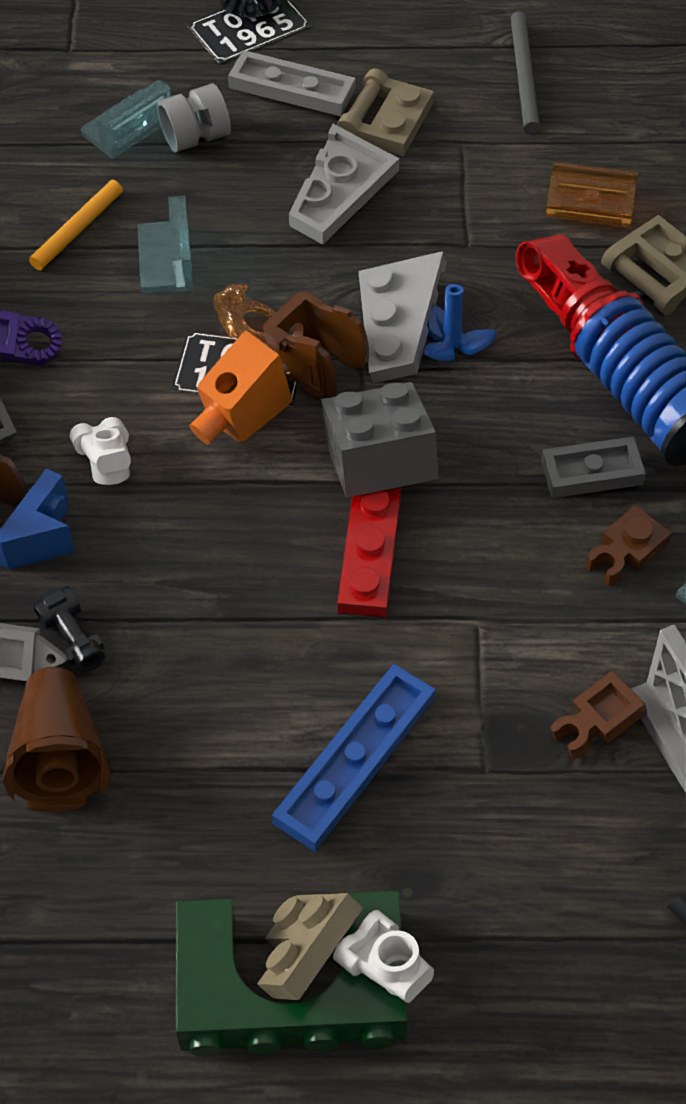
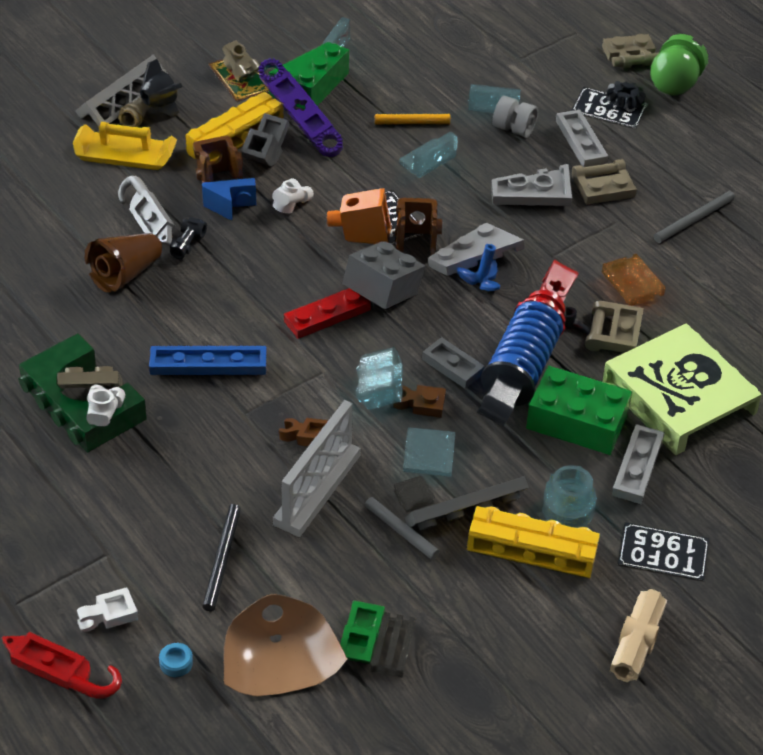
camera: 50 degrees right, 10 degrees down
clear orange piece [213,284,276,347] -> none
none -> clear light blue brick [356,347,403,410]

